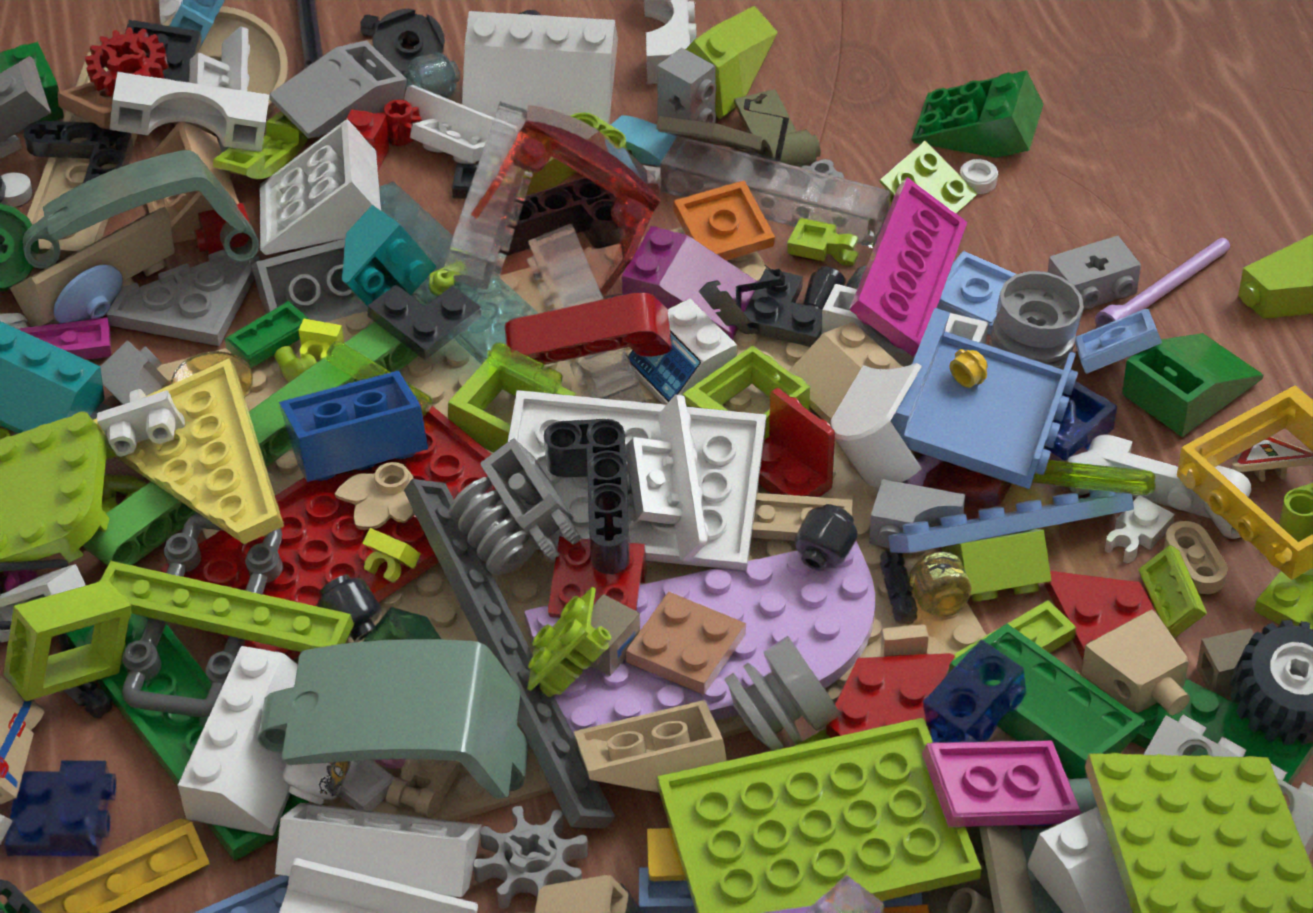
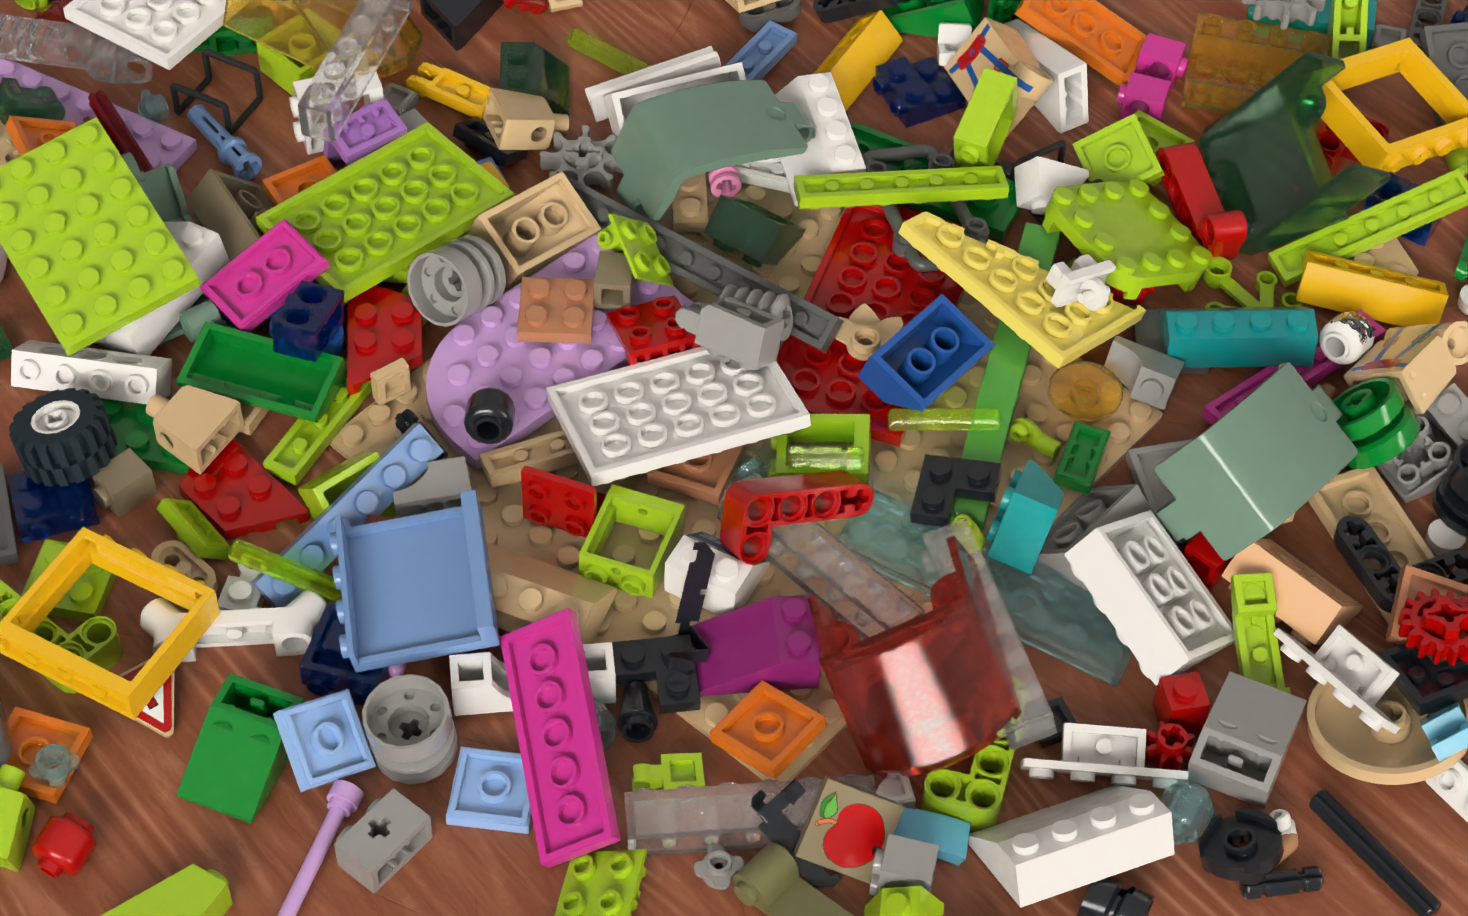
camera: 150 degrees right, 5 degrees up
white arch [110,72,269,152] -> none
neon yellow tile [299,319,344,360] -> none
black head [316,574,382,642] -> none
neon yellow tile [363,528,421,583] -> none
black beam [543,419,630,575] -> none
white bracket [626,395,708,562] -> none
white piece [830,363,922,488] -> none
clear yellow head [909,552,972,617] -> none
yellow plate [949,349,988,388] -> none

